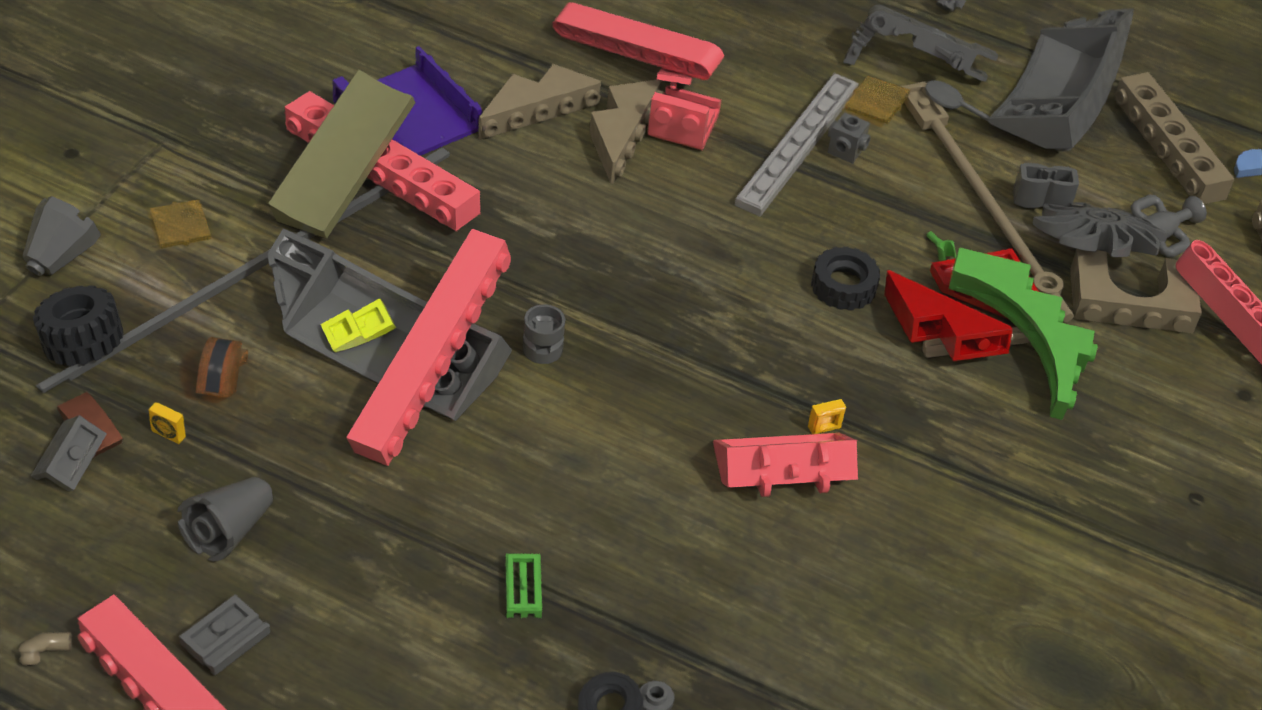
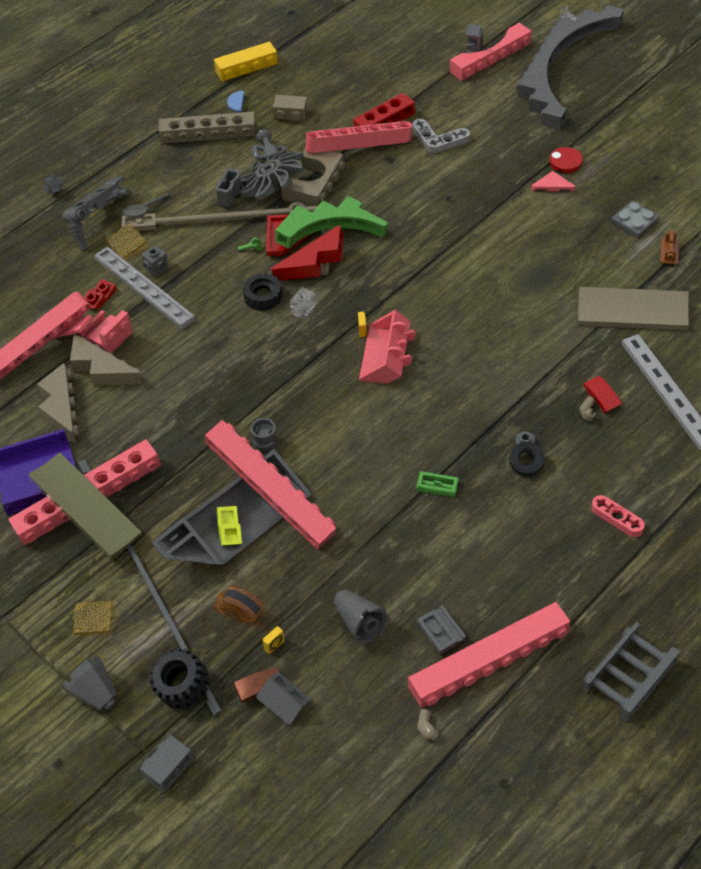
camera: 65 degrees left, 5 degrees up
dark grey slope [988,9,1134,151] -> none
none -> red slope [84,279,117,310]
none -> clear brick [290,287,318,319]

